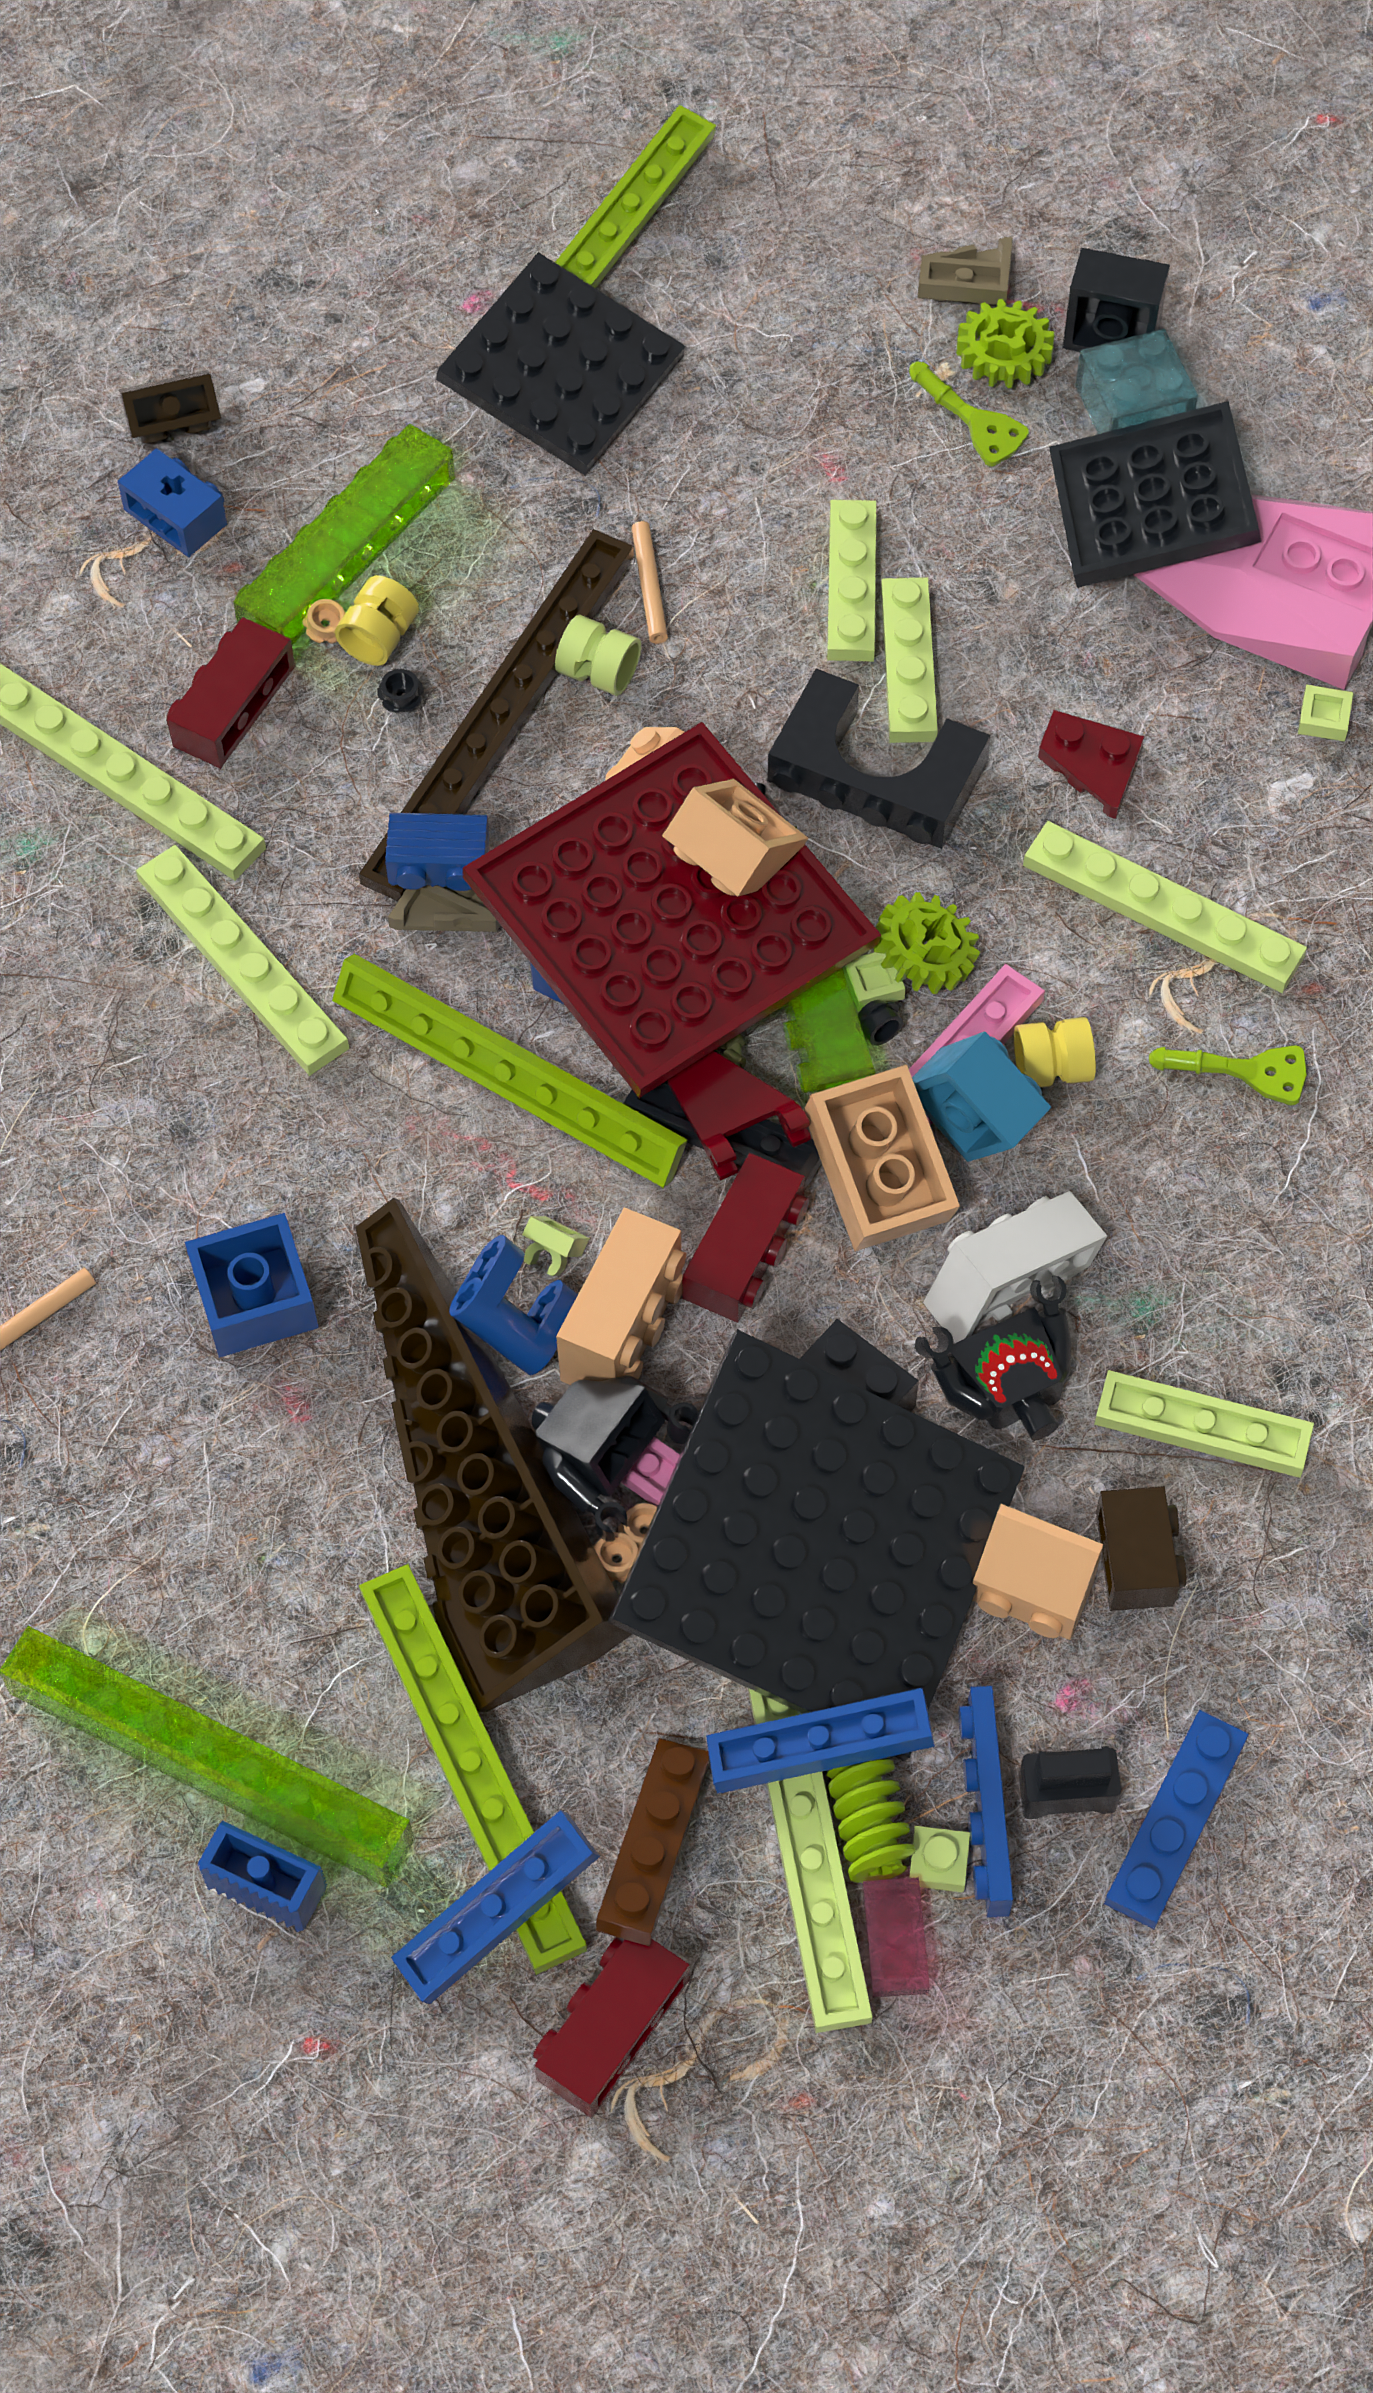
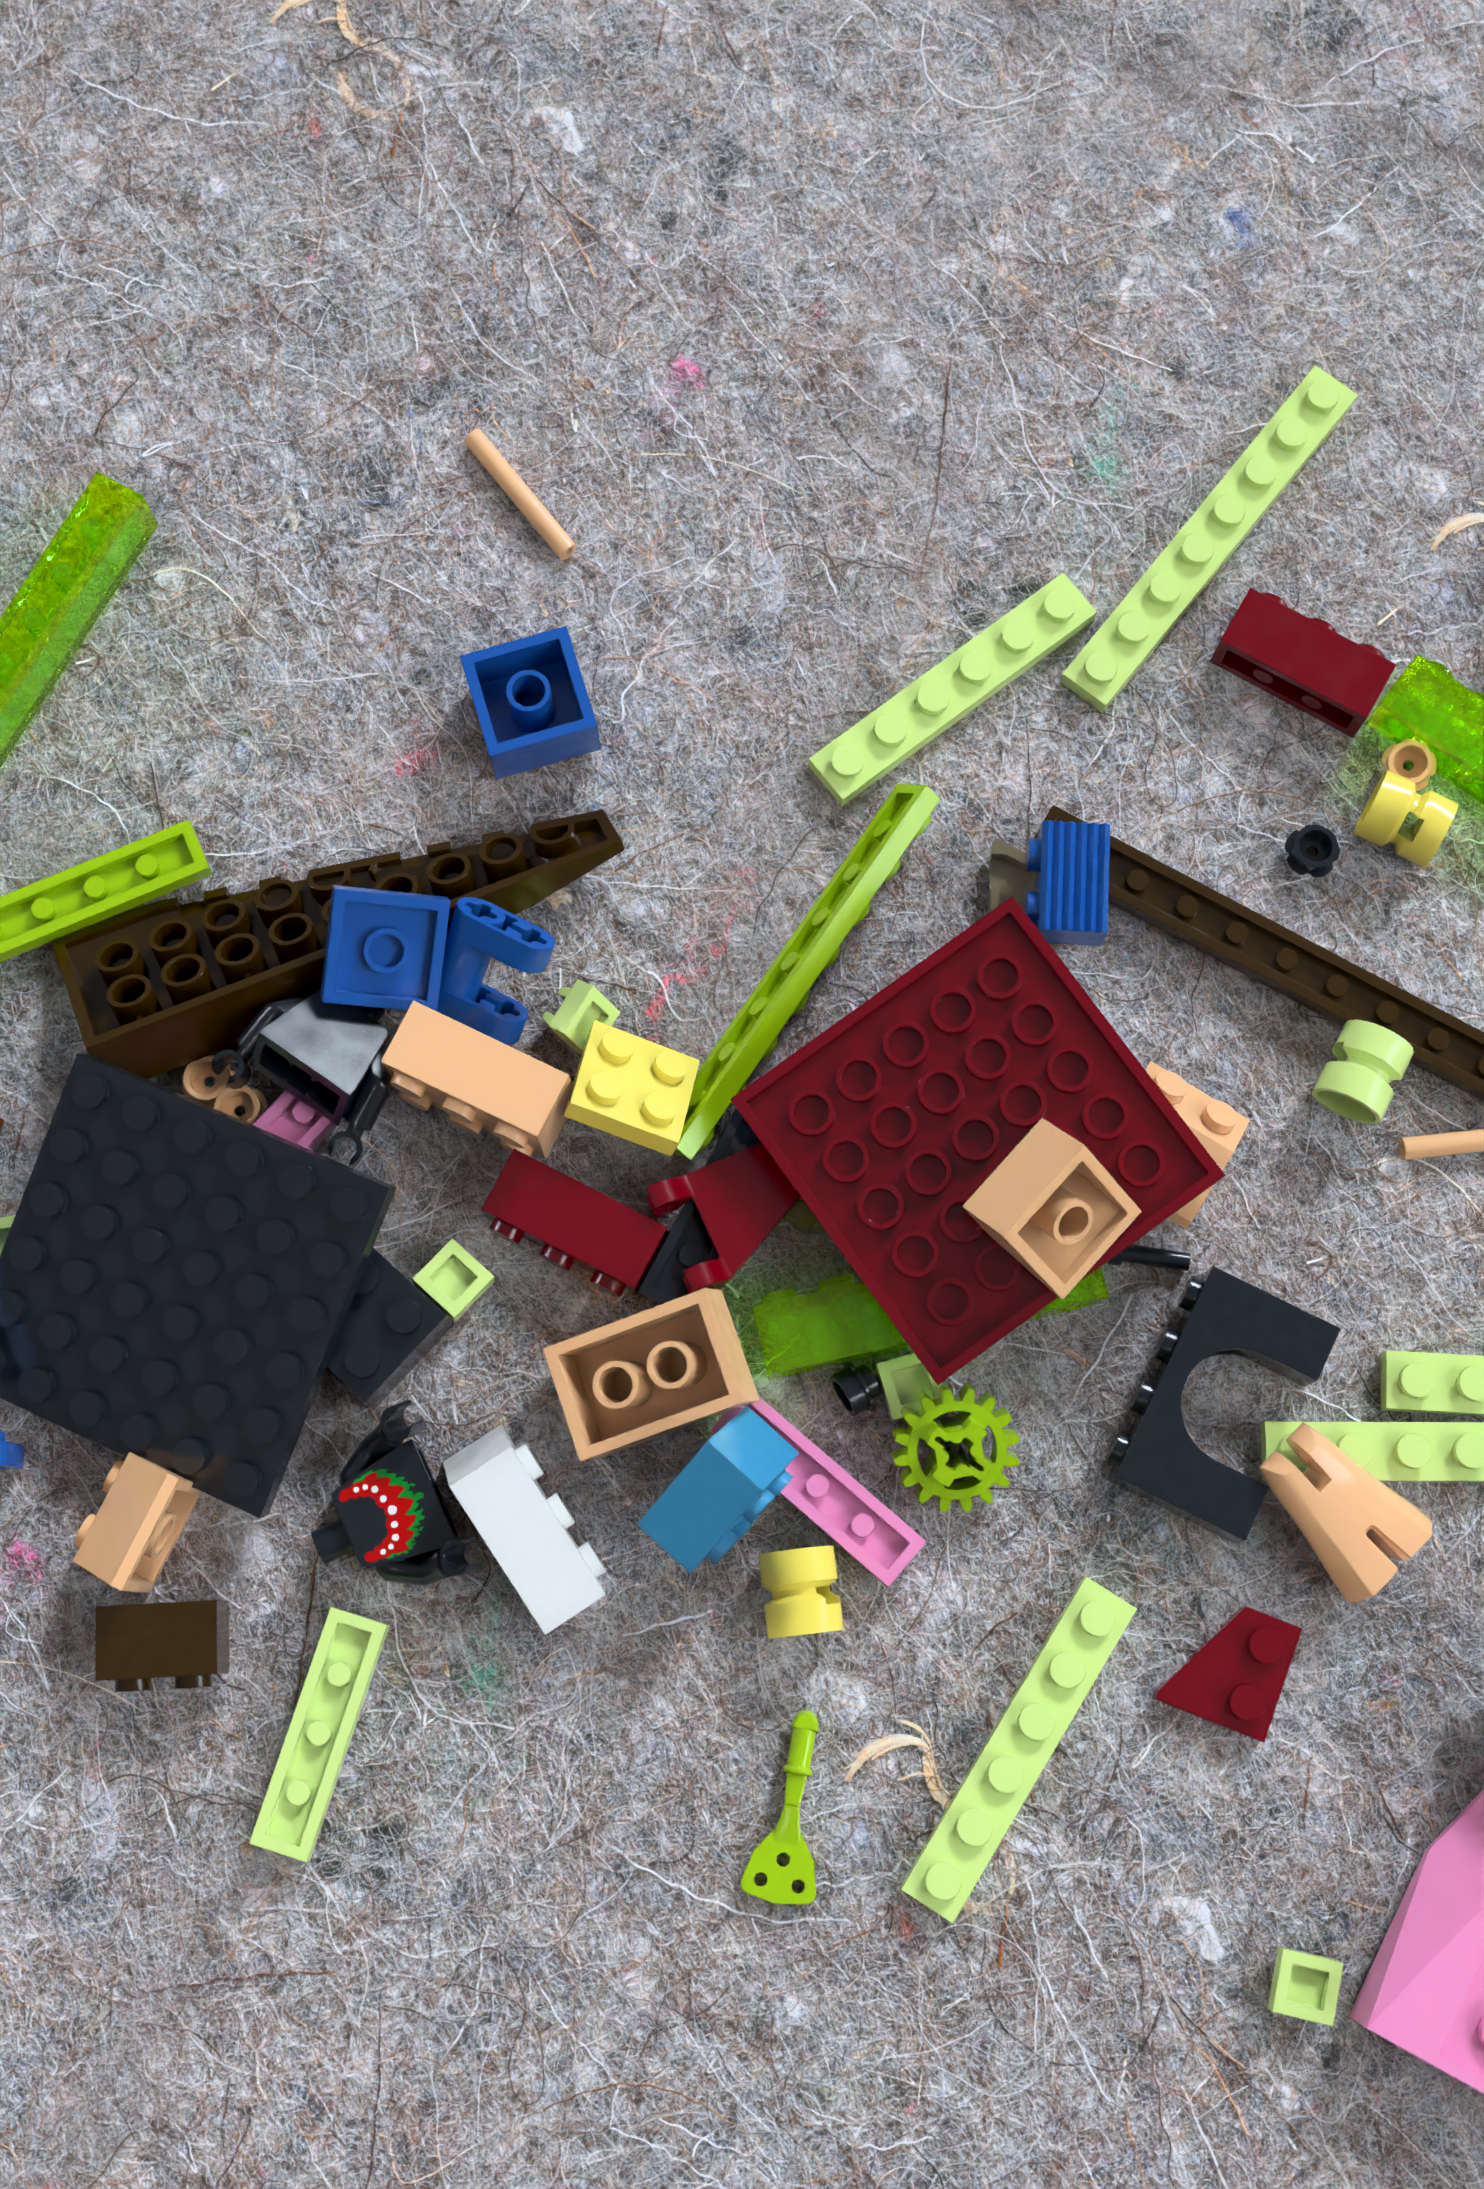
camera: 90 degrees right, 15 degrees up
none -> blue plate [320,885,451,1011]
none -> yellowish green plate [412,1238,494,1323]
none -> light yellow plate [564,1020,700,1157]
none -> light nougat piece [1259,1422,1433,1603]

